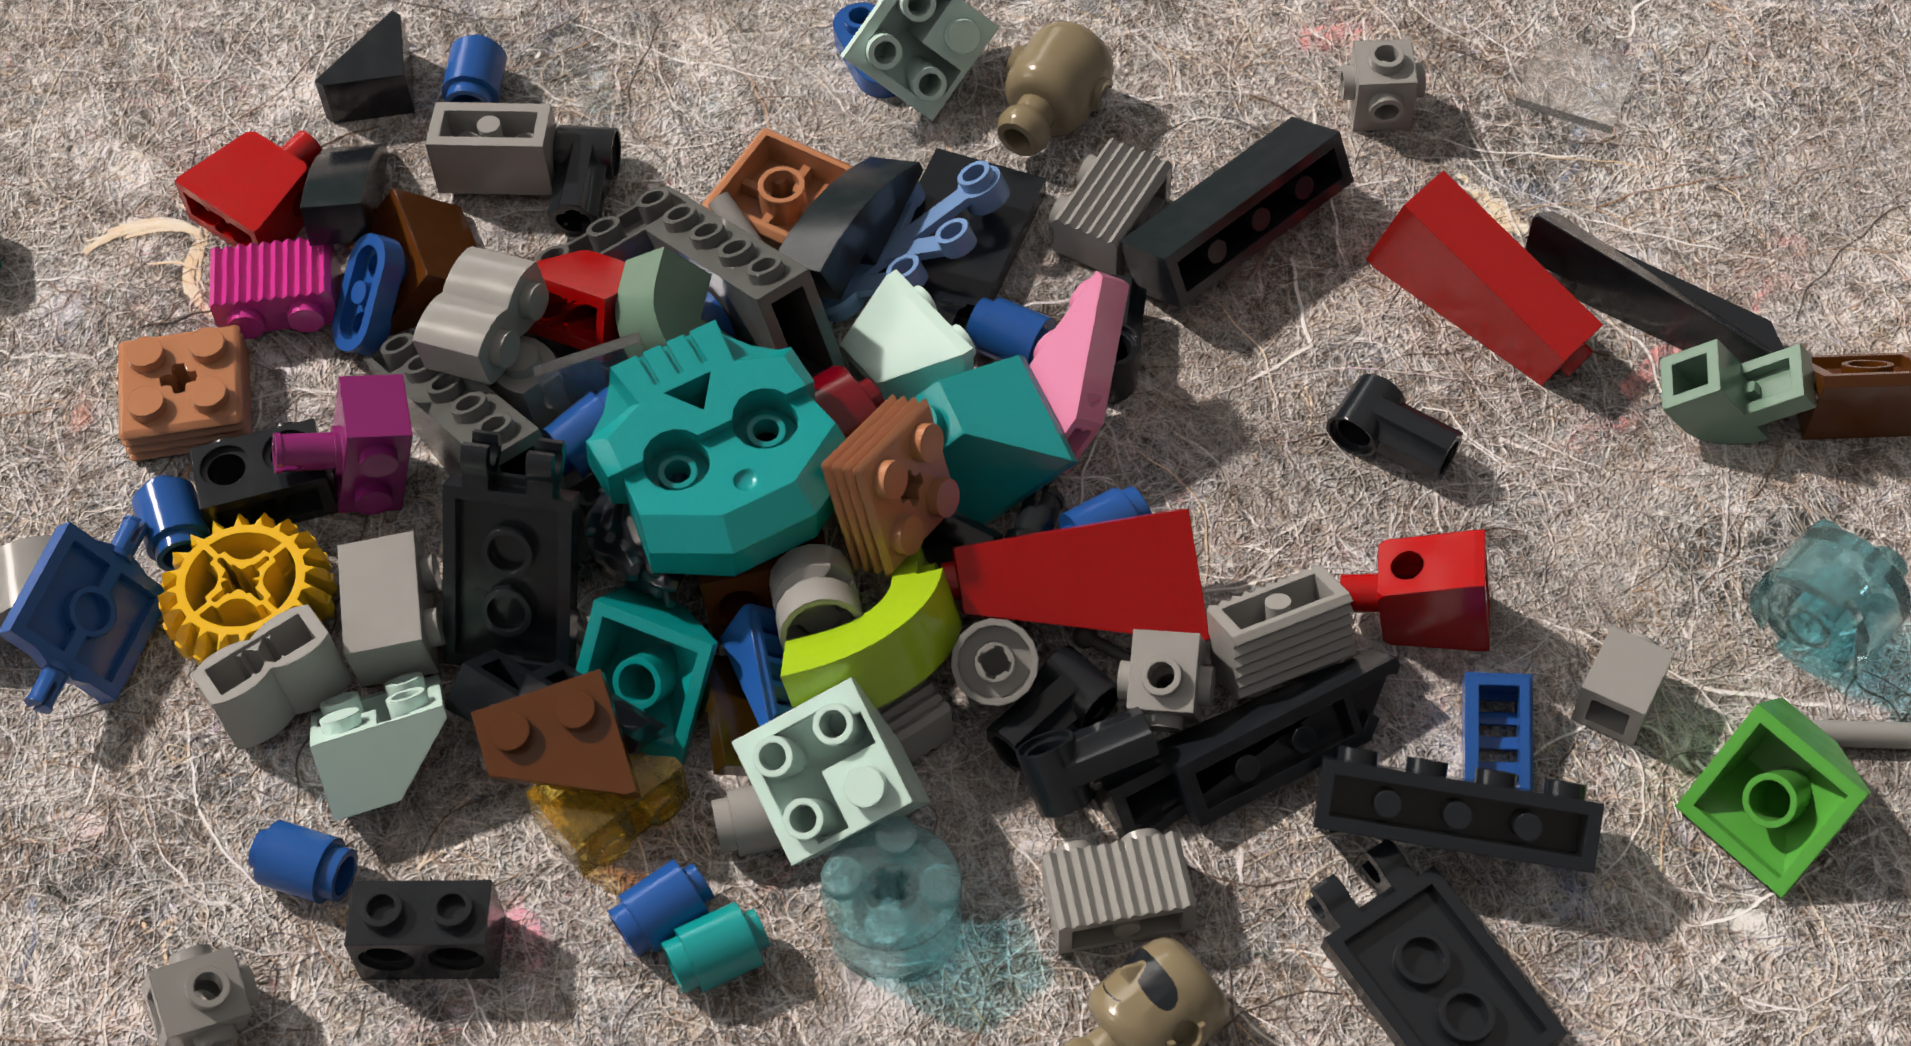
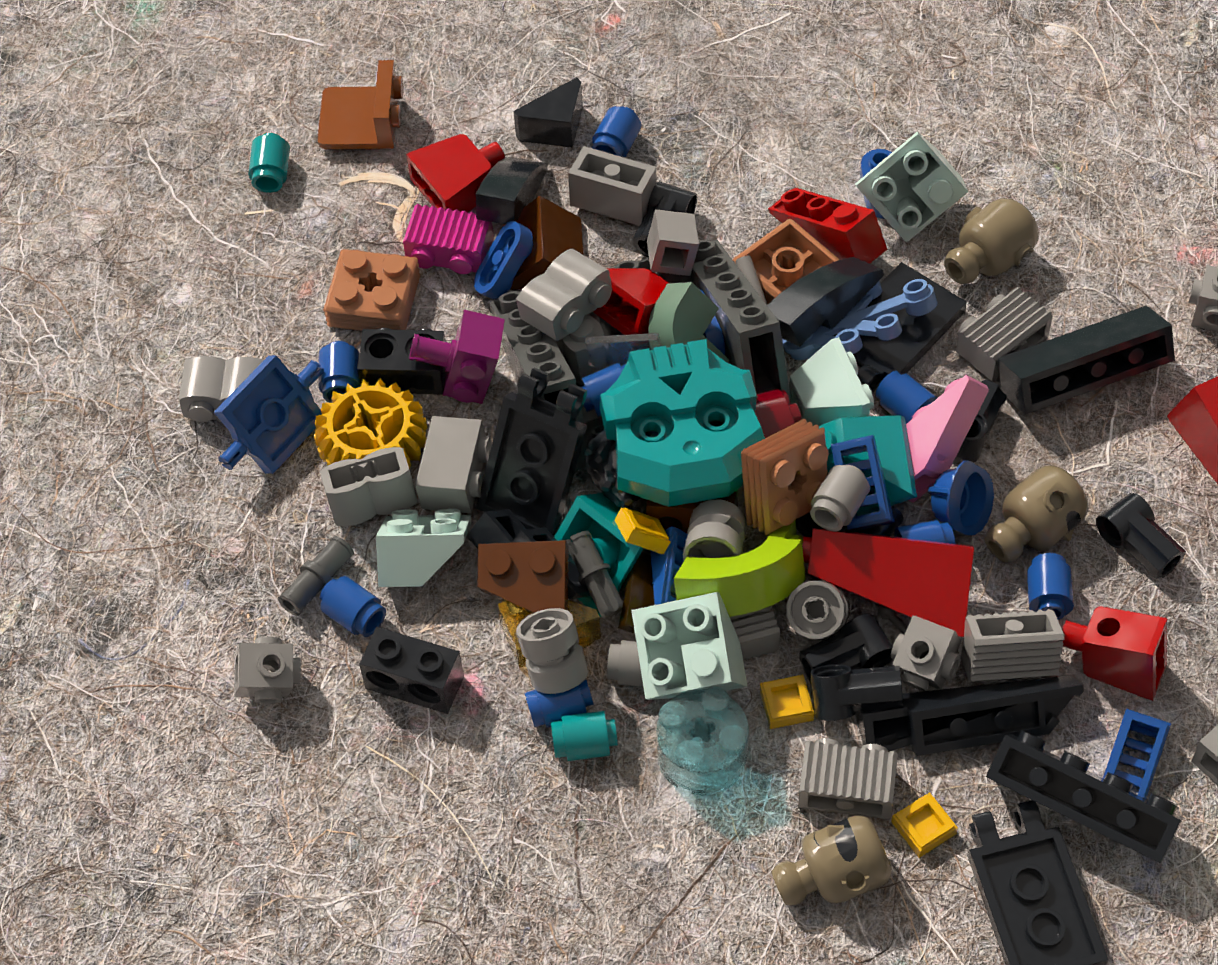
camera: 20 degrees right, 0 degrees up
none -> dark grey pin [278,536,354,616]
none -> dark orange bracket [318,60,404,149]
none -> light grey wheel [516,608,588,694]
none -> dark grey axle [566,531,623,618]
none -> yellow tile [614,508,670,555]
none -> light grey brick [647,209,699,276]
none -> yellow tile [759,674,814,729]
none -> red slope [768,187,888,264]
none -> light grey brick [810,465,870,531]
none -> blue slope [831,435,894,532]
none -> yellow tile [891,792,958,858]
none -> blue piece [928,461,994,535]
none -> dark tan piece [985,465,1089,562]
none -> blue brick [1027,553,1074,620]

